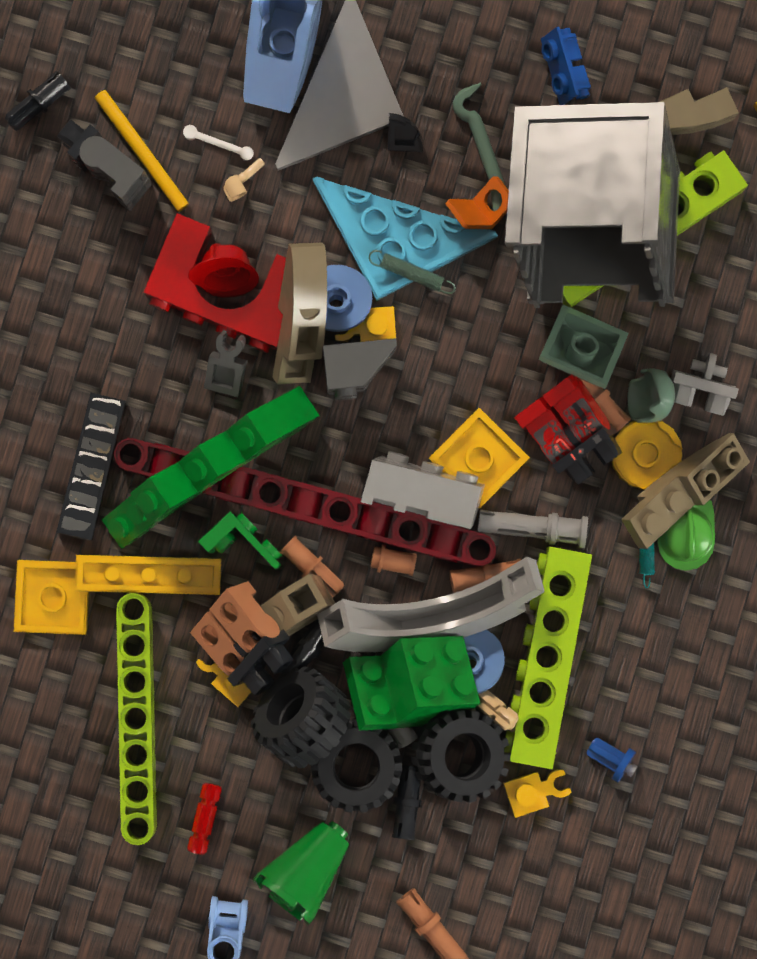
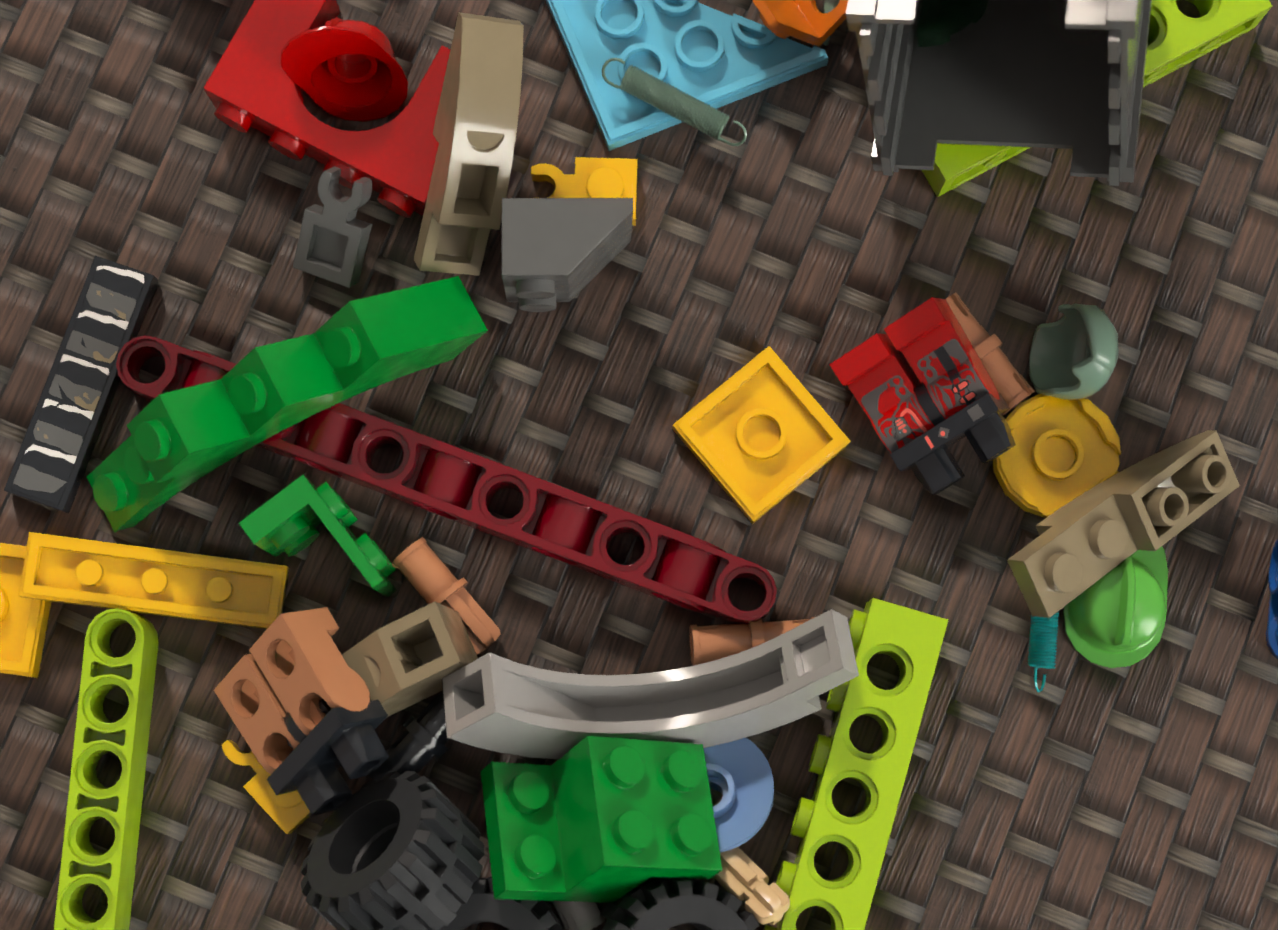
camera: 10 degrees right, 5 degrees down
medium blue dish [325,265,372,332] -> none
light grey wedge [361,451,485,529] -> none
nougat pin [370,544,417,576] -> none
light grey pin [478,509,588,548] -> none
sand green slope [539,305,629,389] -> none
light grey hips [671,353,739,416] -> none

